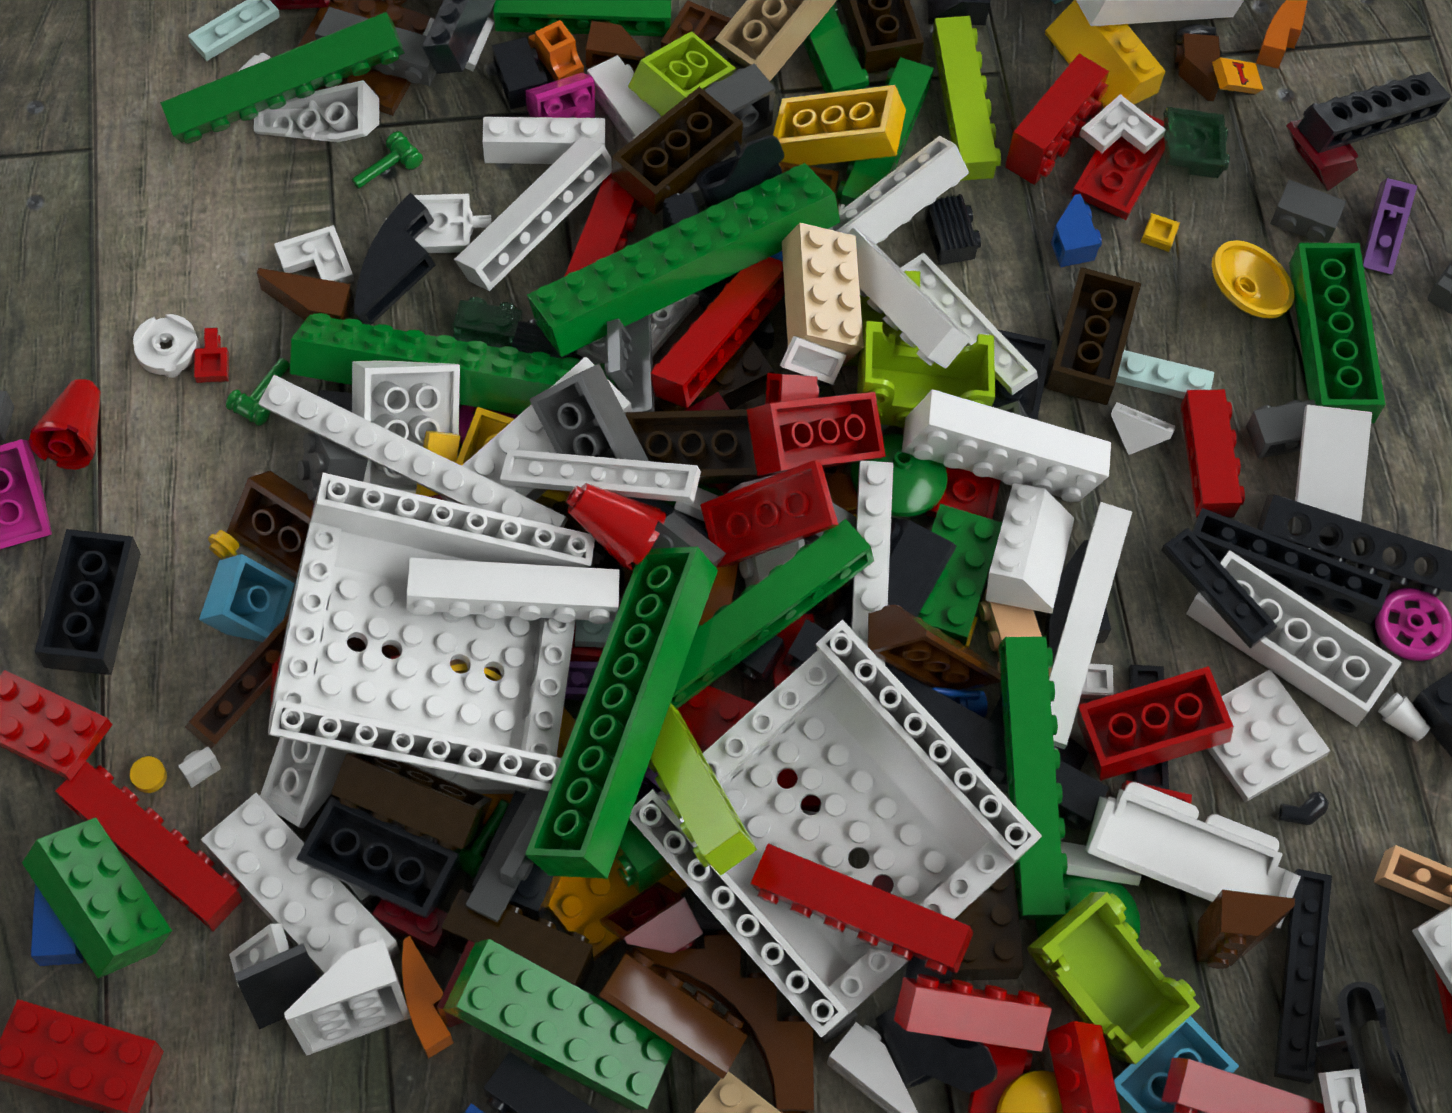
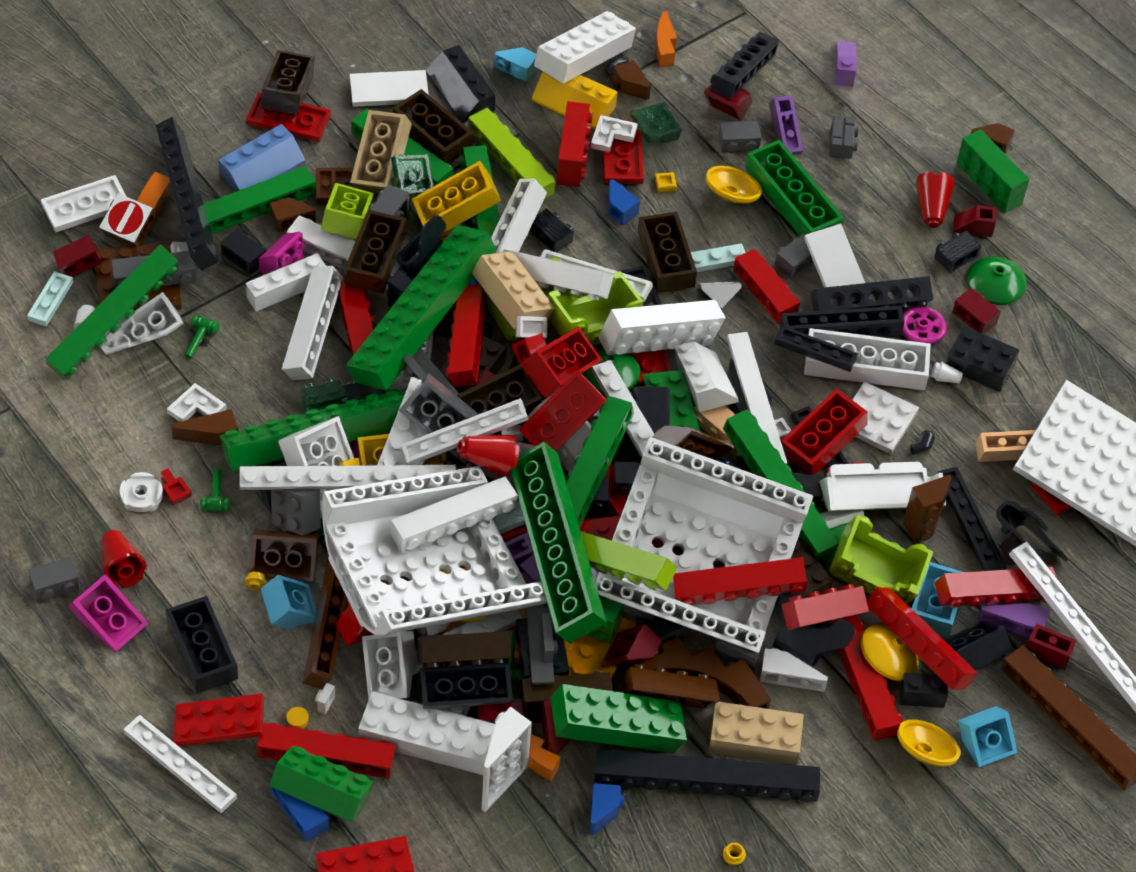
camera: 30 degrees left, 10 degrees down
white slope [229,923,289,987] -> none
black tile [234,943,319,1030] -> none
black slope [354,192,436,325] -> none
white plate [386,194,492,253] -> none
orange brick [528,20,584,81] -> none
light orange tile [1212,57,1264,94] -> none
none -> clear green plate [390,154,434,200]

